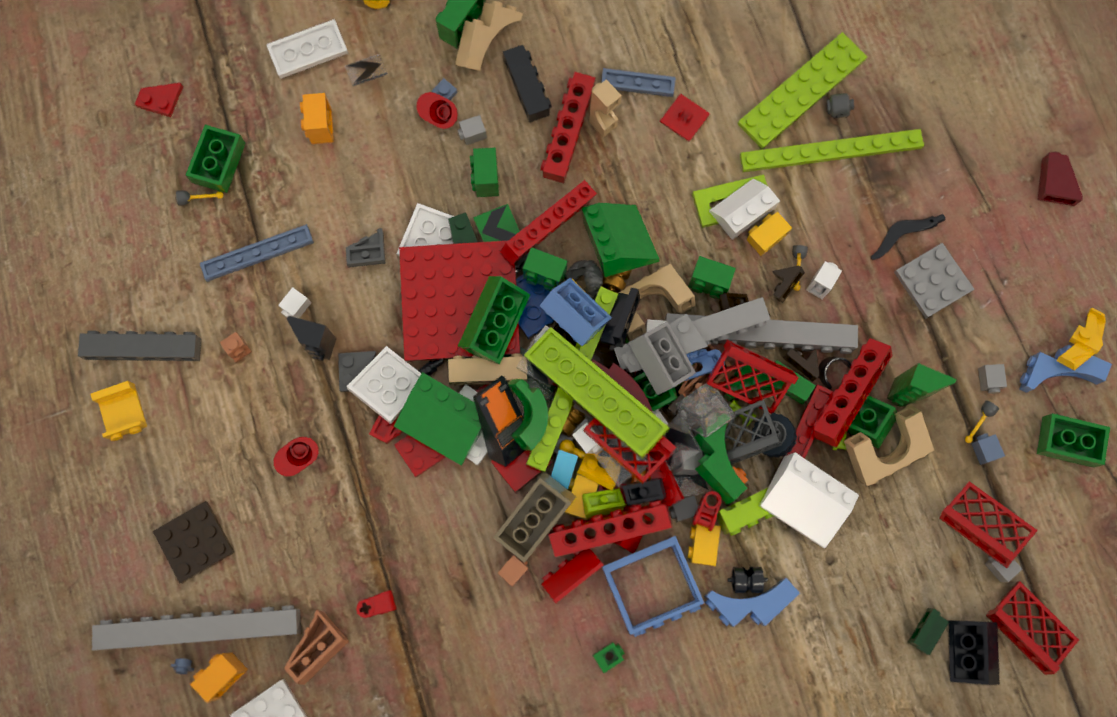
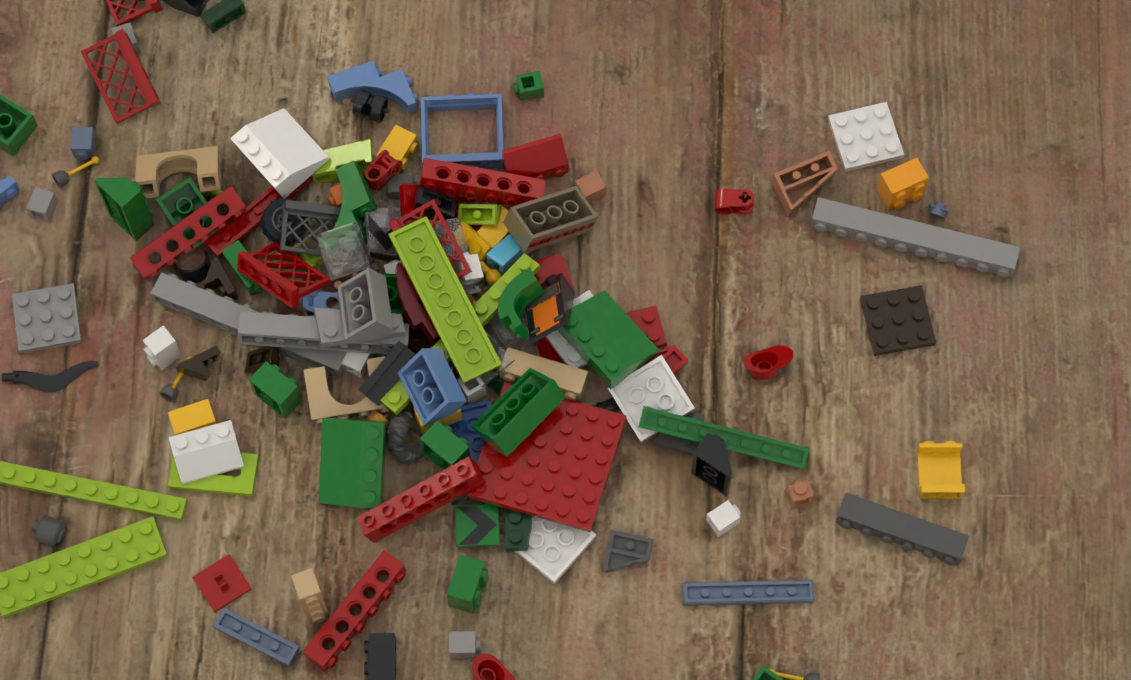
camera: 155 degrees left, 10 degrees down
none -> green plate [638,406,809,469]

